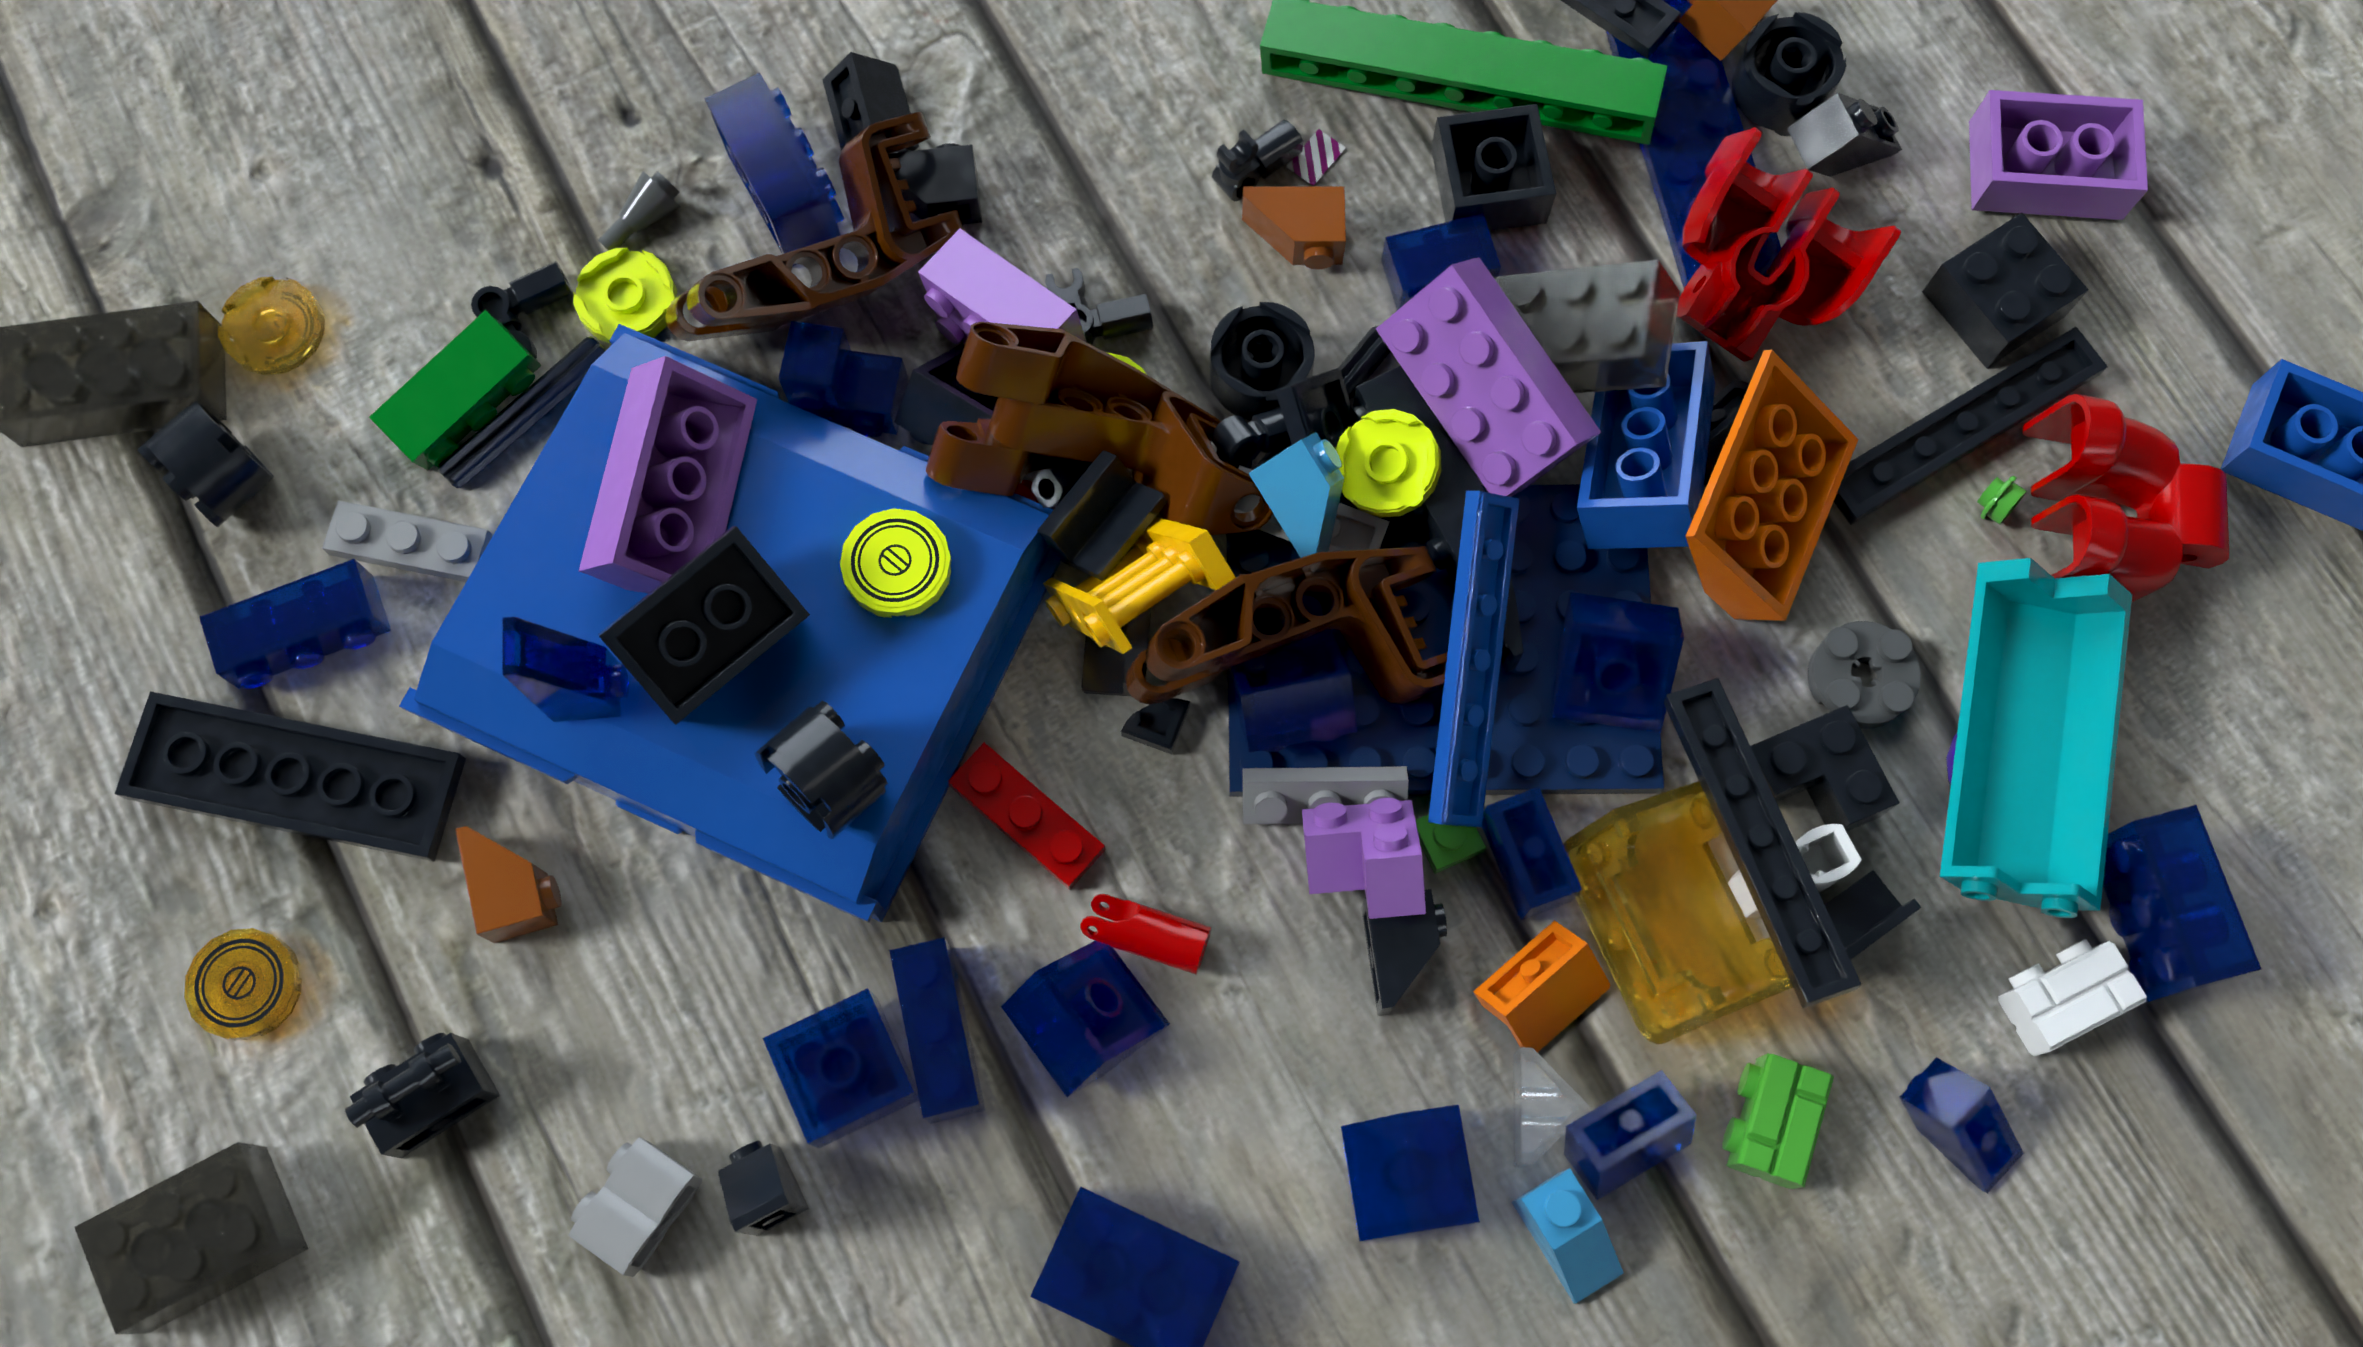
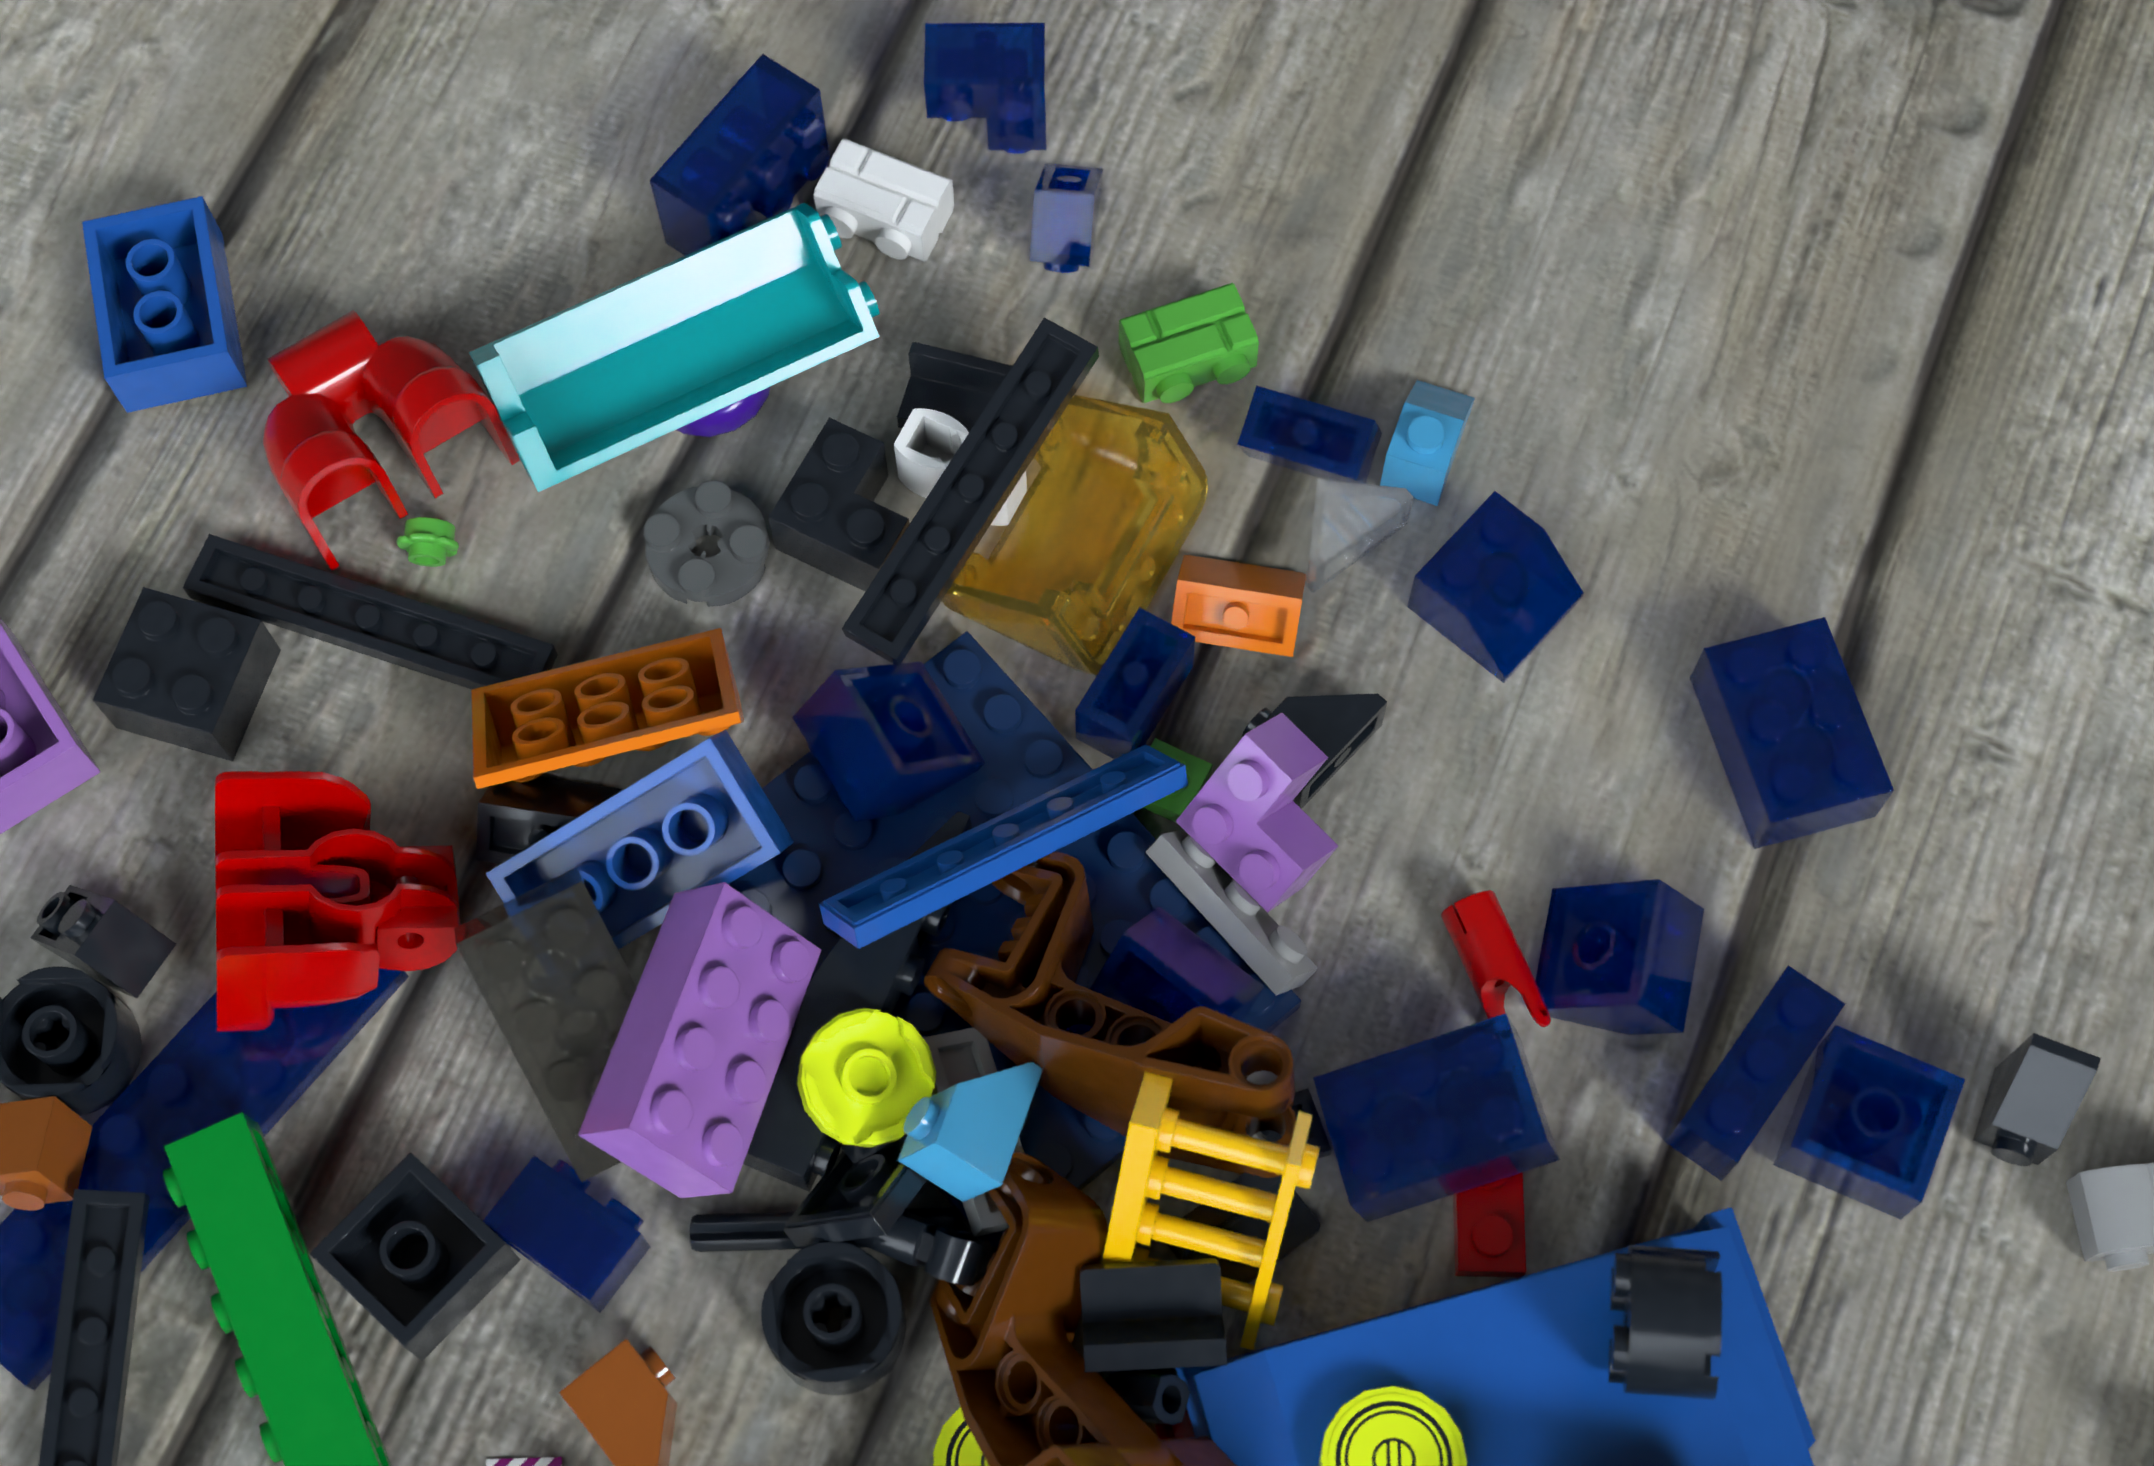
camera: 130 degrees left, 5 degrees down
none -> clear blue brick [924,23,1047,154]
none -> clear blue brick [1313,1013,1560,1222]

